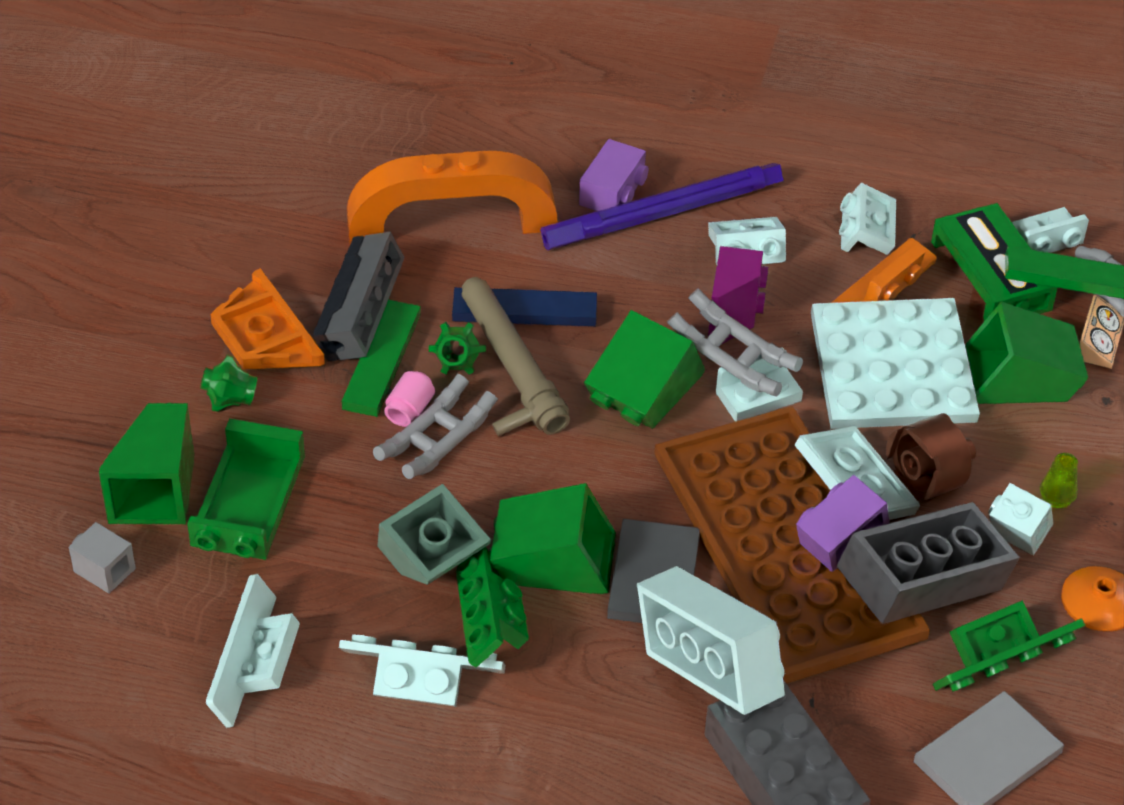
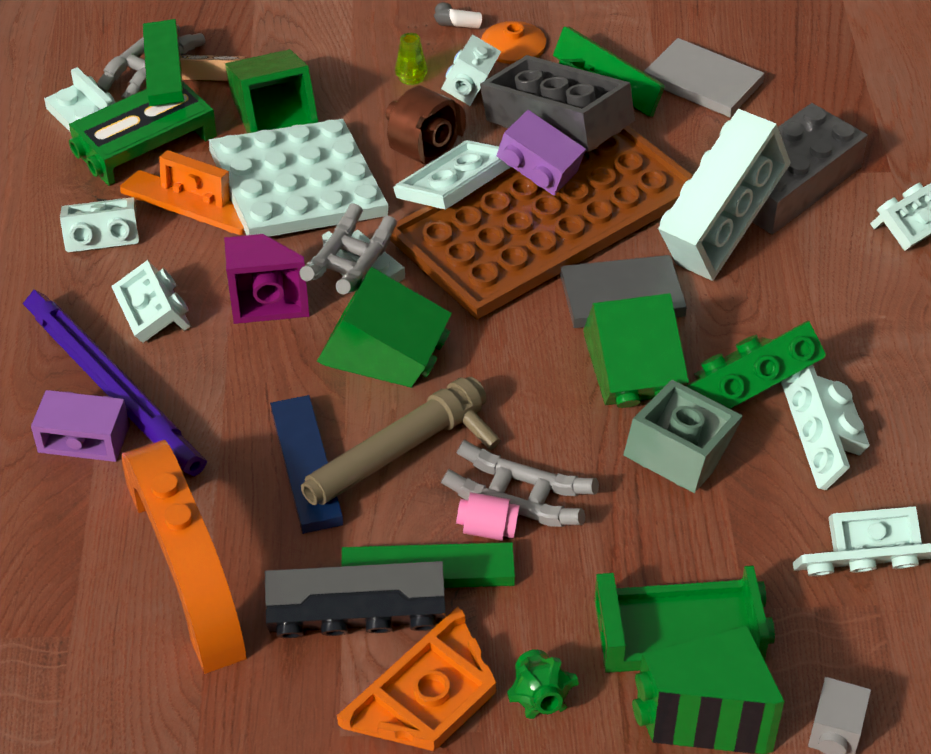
camera: 105 degrees left, 0 degrees up
green rock [429,322,486,375] -> none

